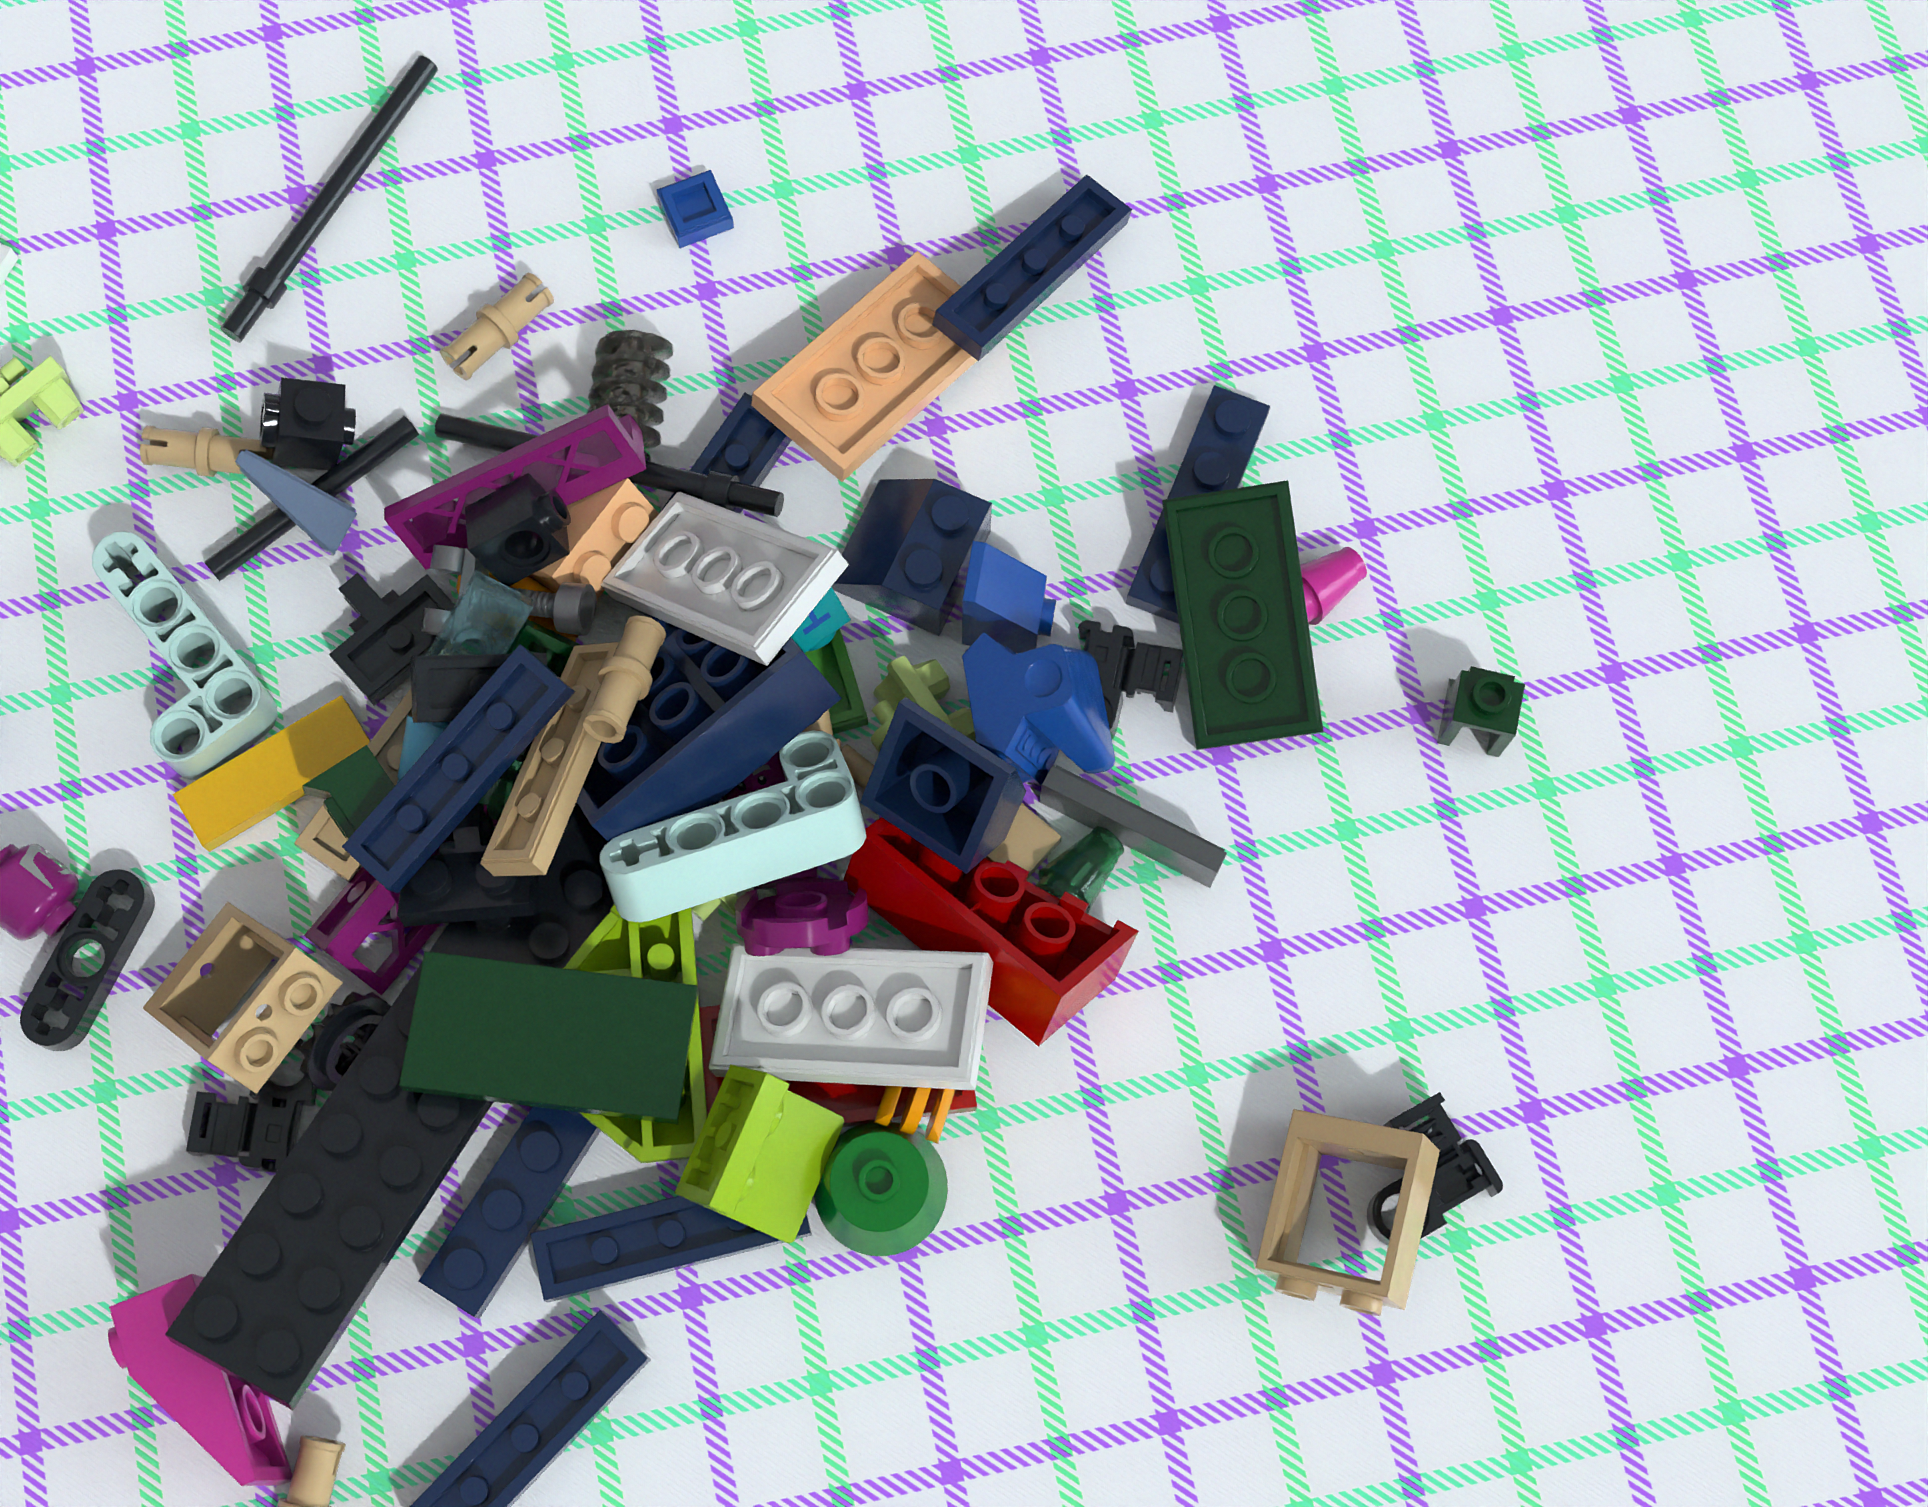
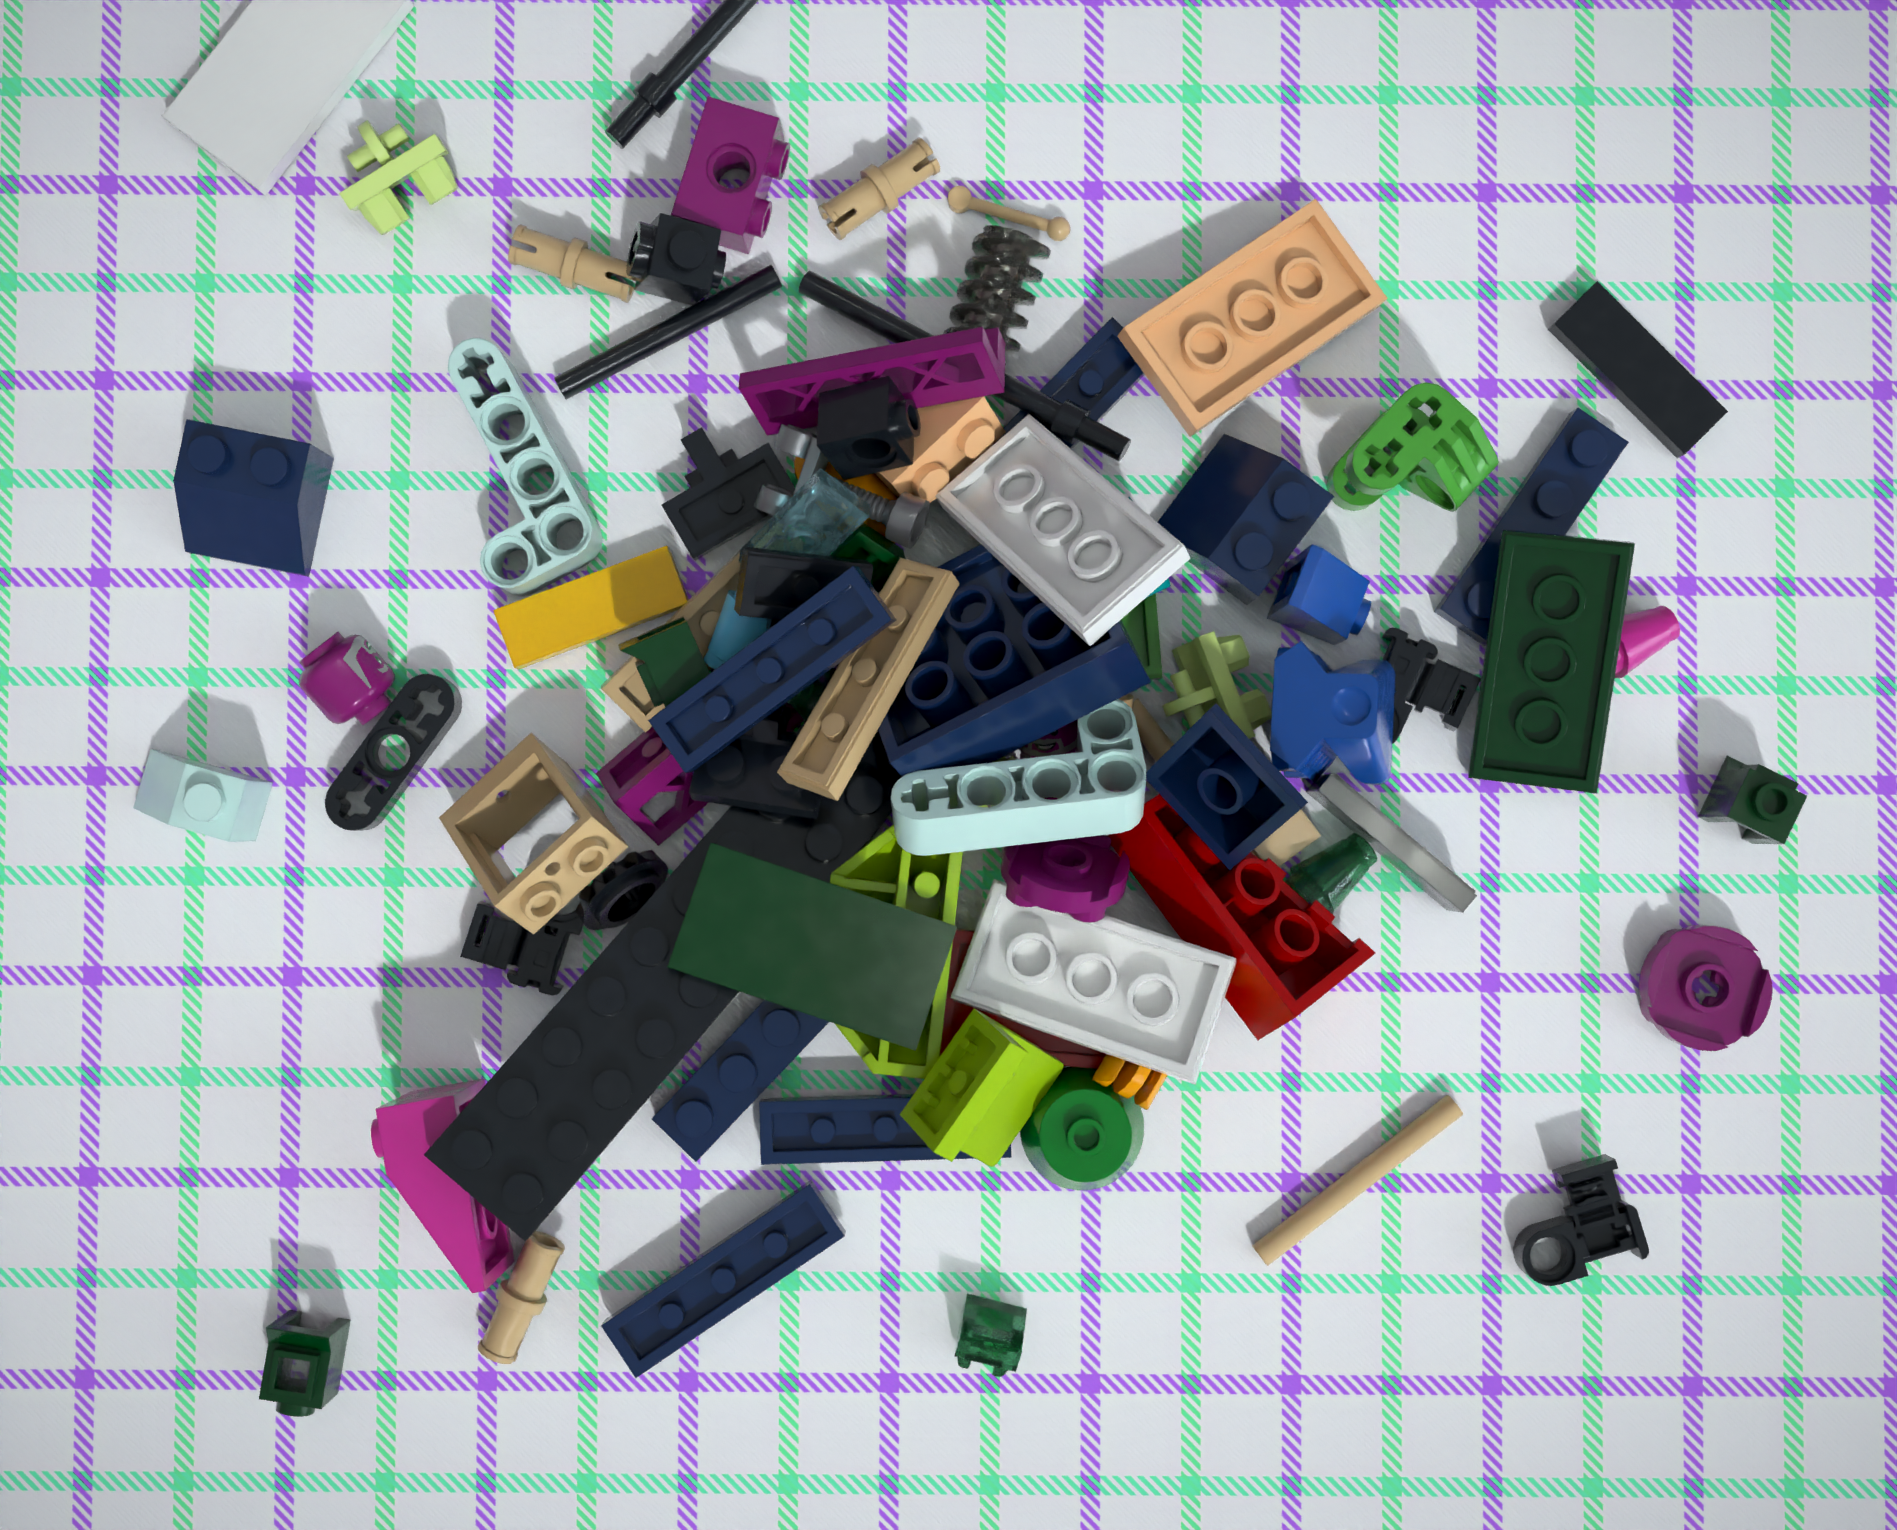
camera: 10 degrees right, 15 degrees up
sand blue slope [235,450,357,556] -> none
tan pin [583,615,666,743] -> none
blue tile [656,170,734,248] -> none
dark blue plate [932,174,1132,362] -> none
tan window [1256,1109,1440,1316] -> none
none -> magenta brick [671,96,790,254]
none -> tan hinge [947,186,1071,241]
none -> clear green tile [954,1293,1027,1377]
none -> tan bar [1252,1095,1463,1266]
none -> bright green piece [1326,382,1499,512]
none -> black tile [1548,281,1728,458]
none -> magenta plate [1639,925,1773,1051]

